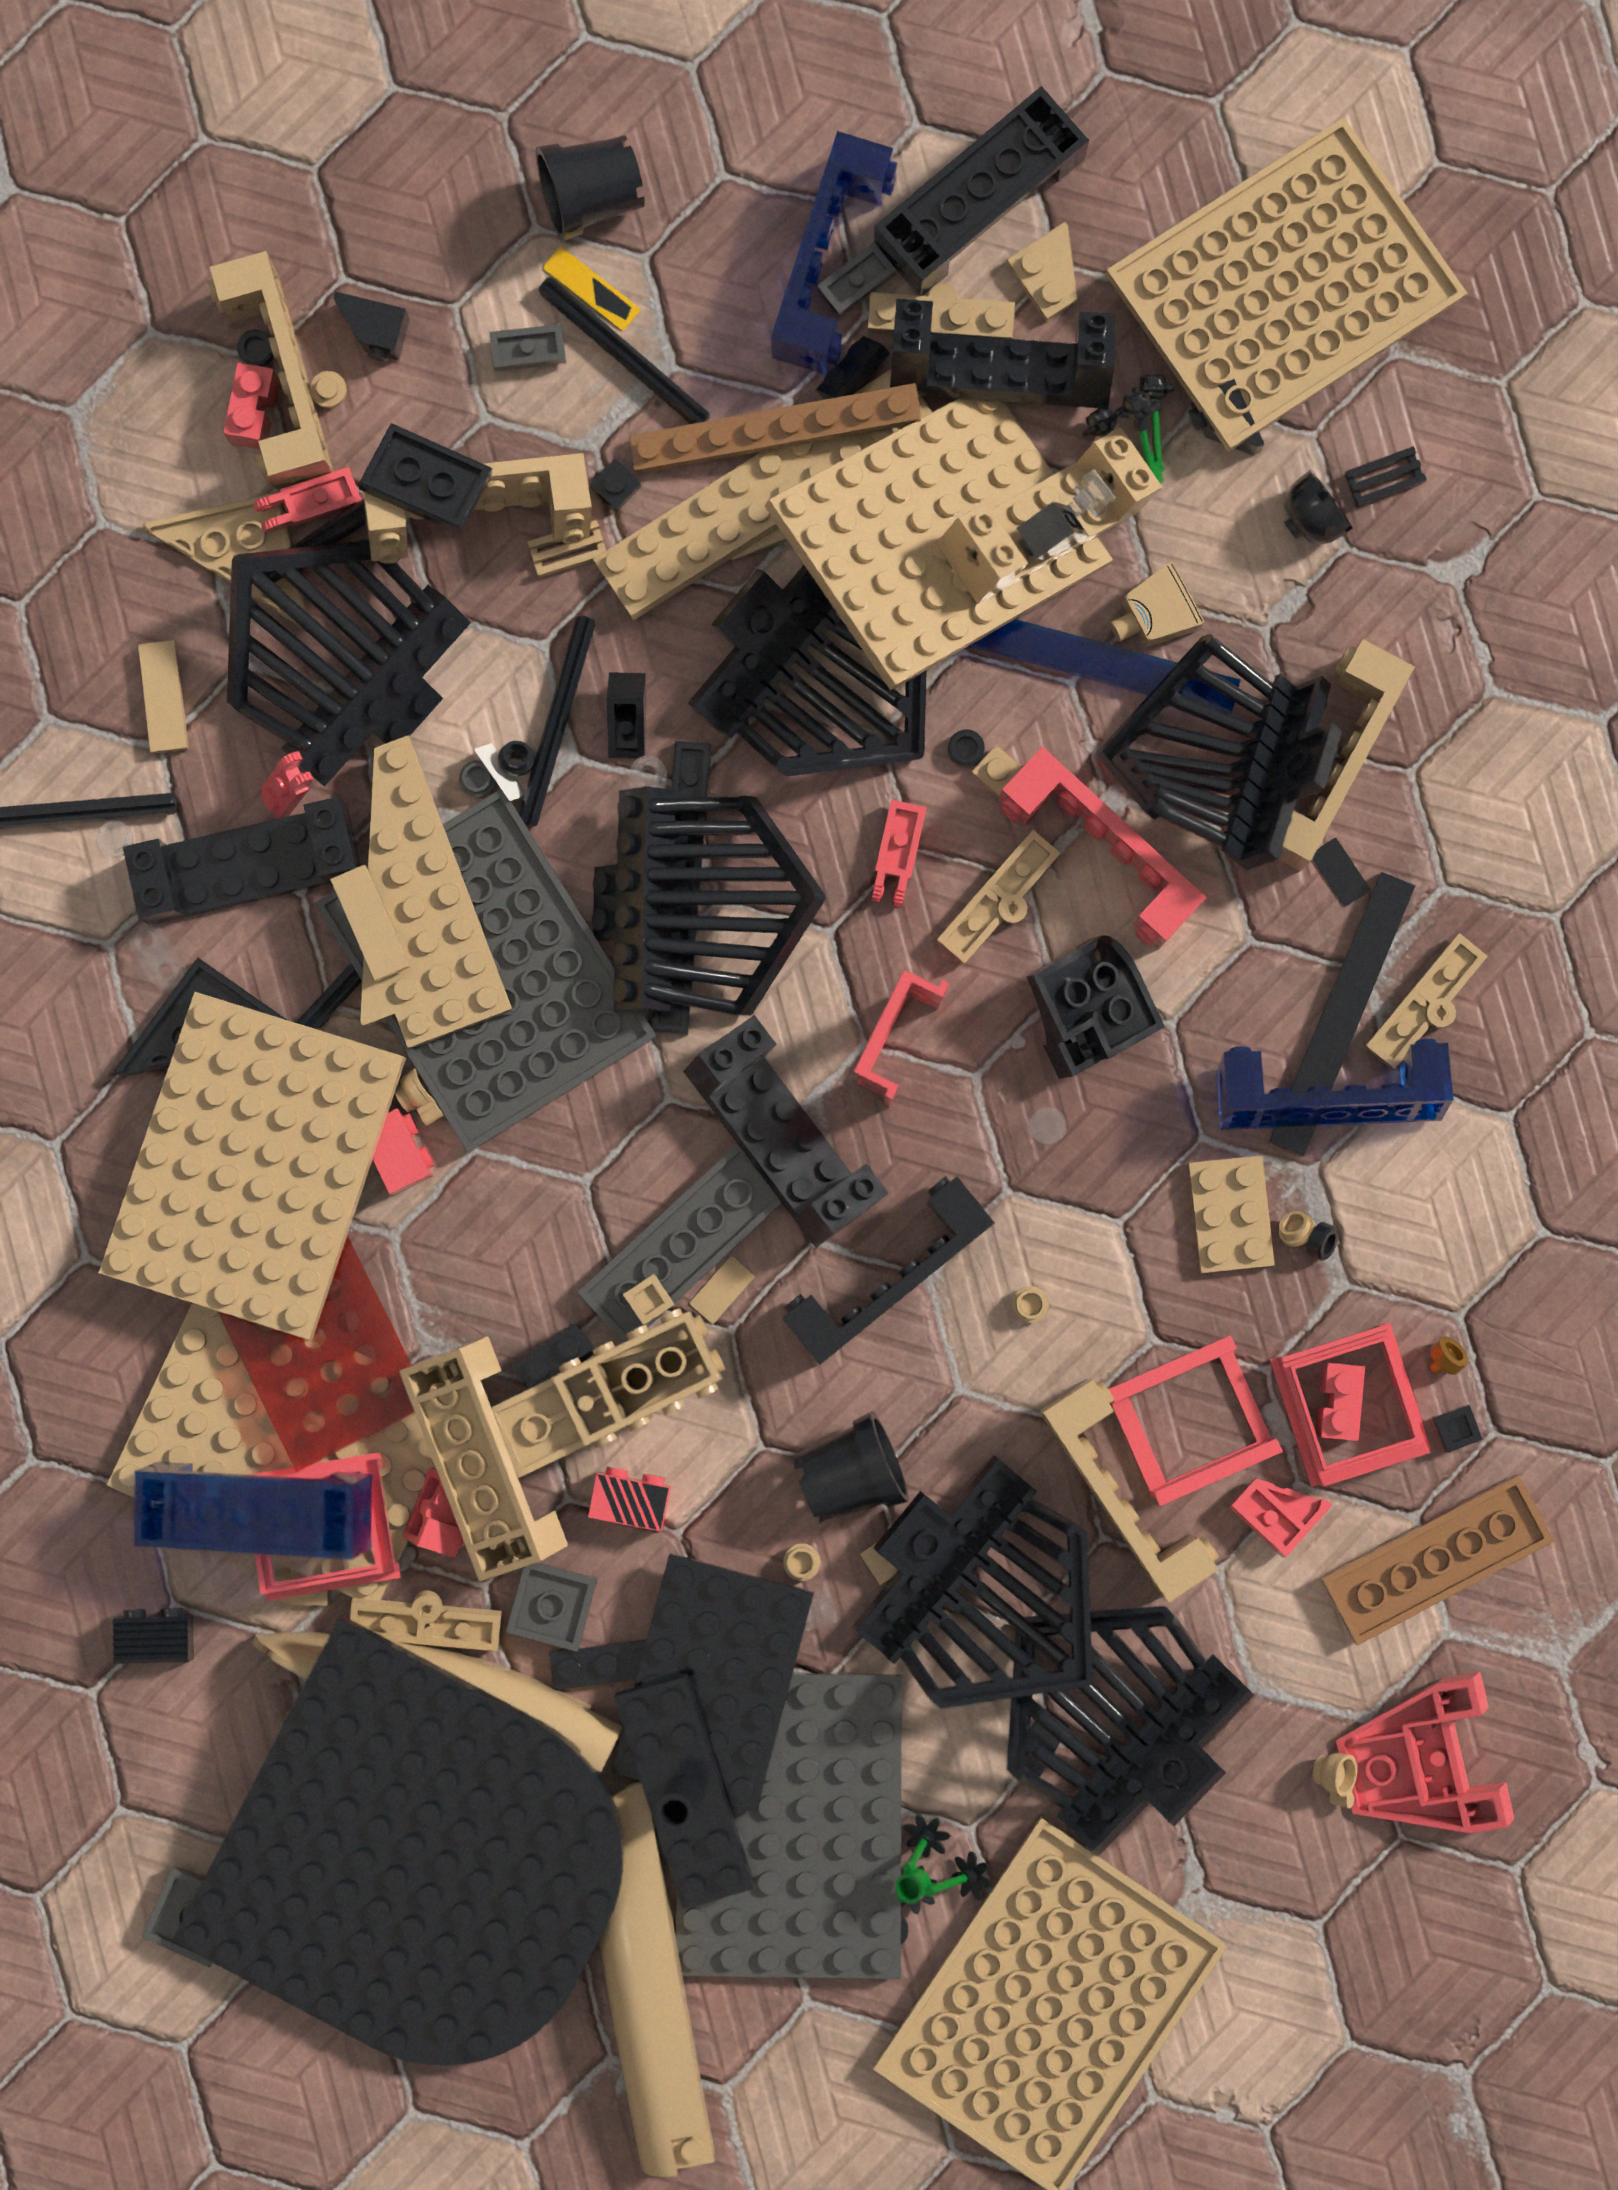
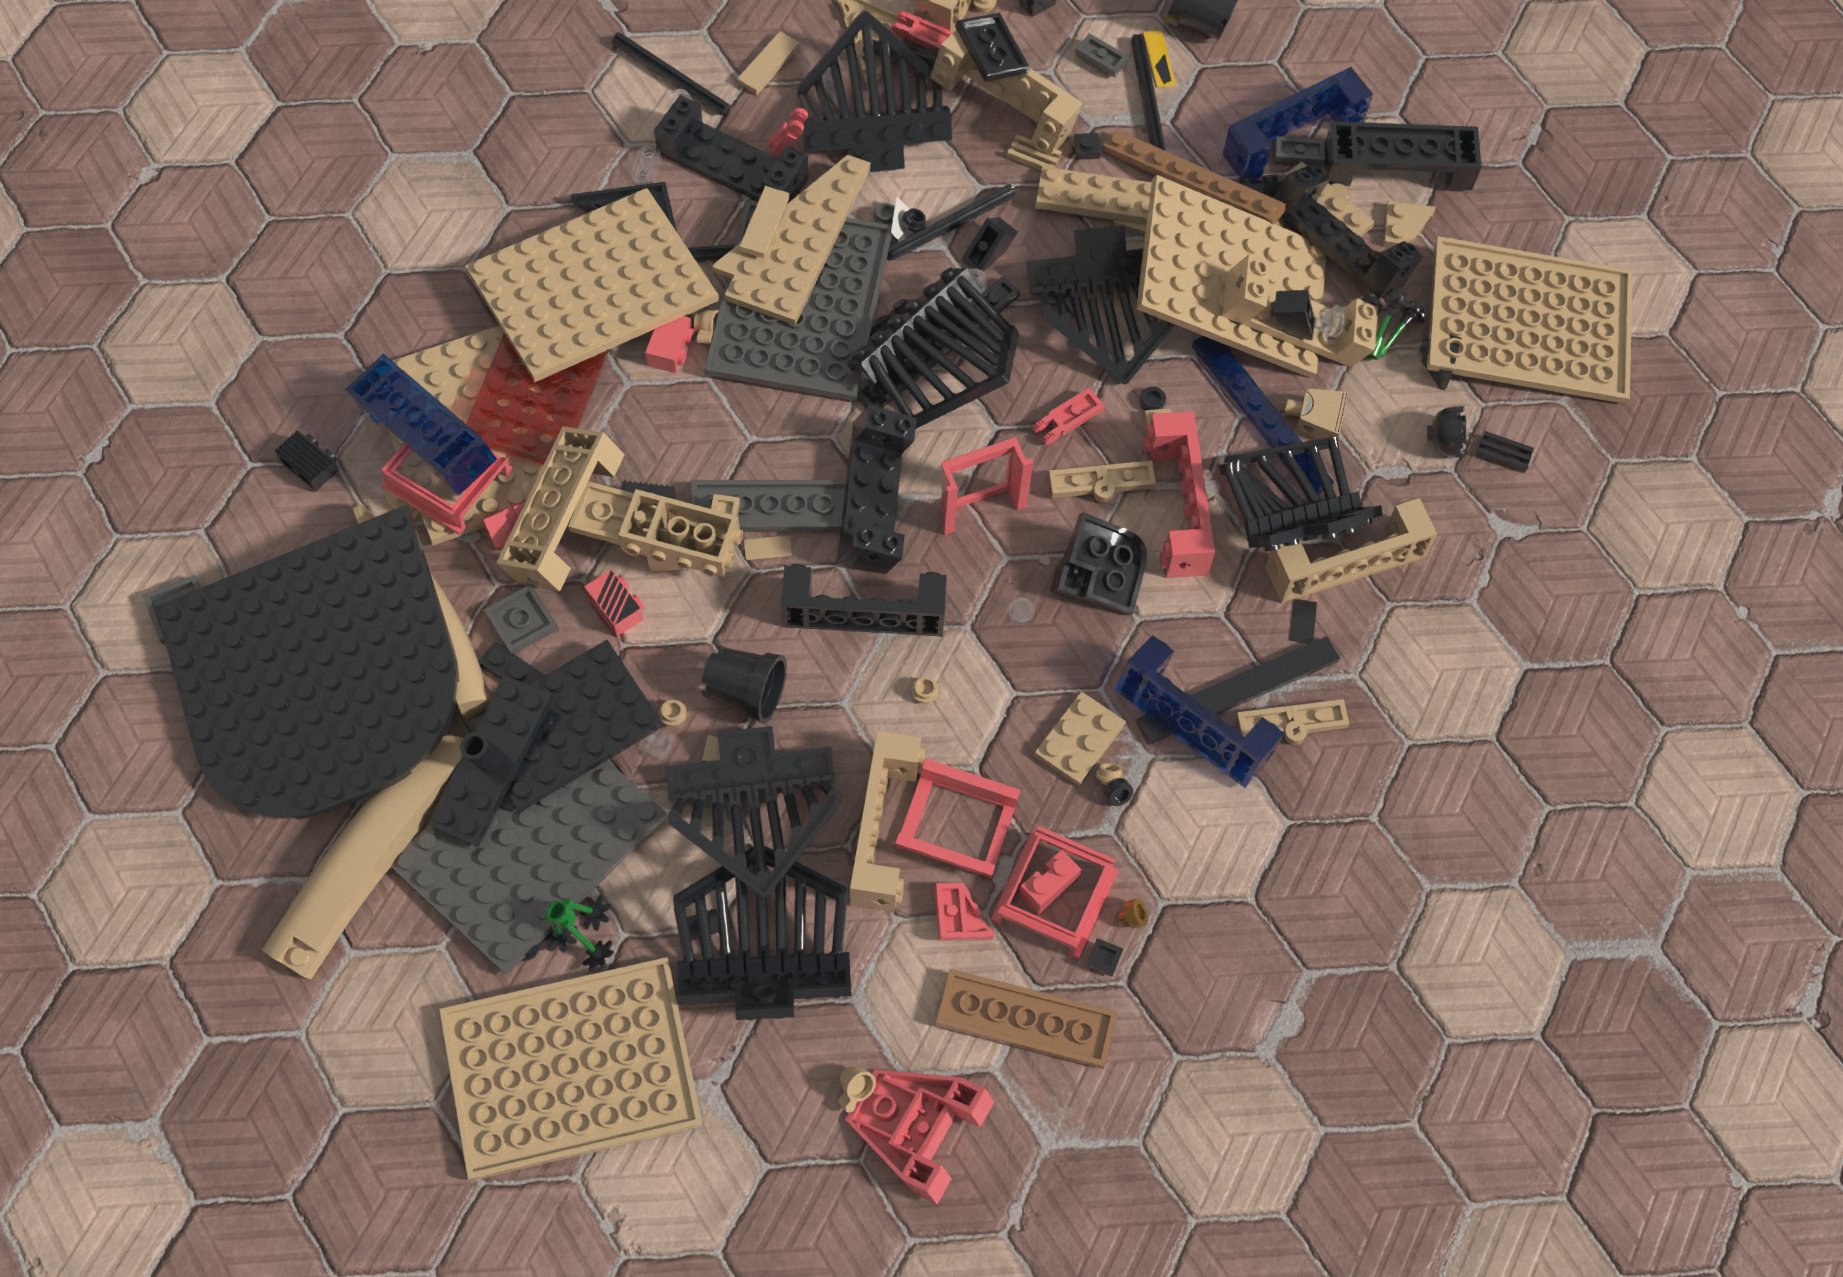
camera: 35 degrees right, 20 degrees down
tan hinge [350,1590,502,1651] -> none

